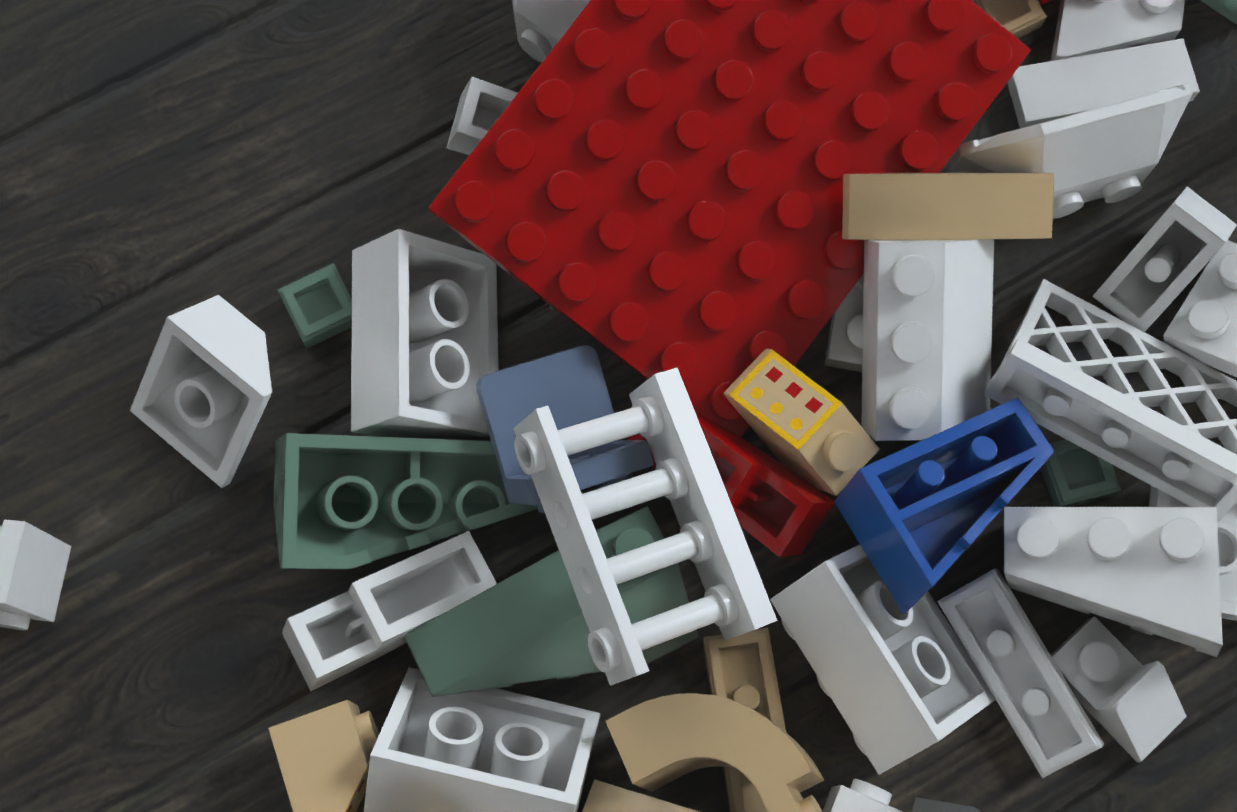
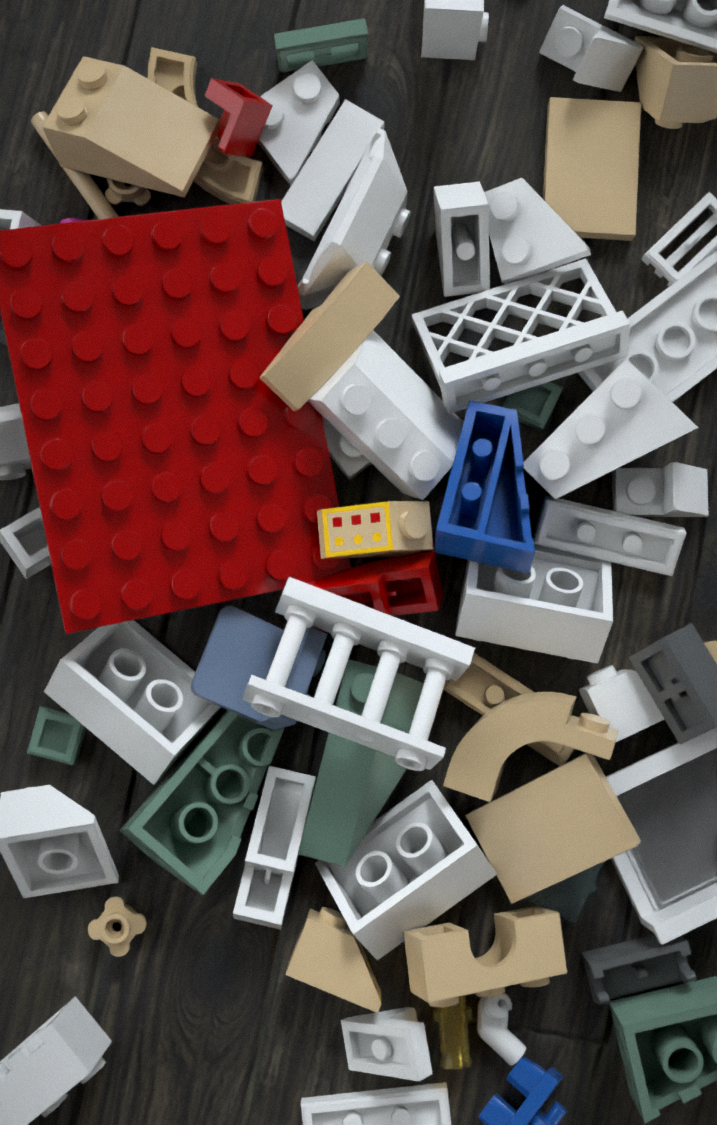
camera: 45 degrees left, 10 degrees up
none -> tan plate [88,896,147,957]

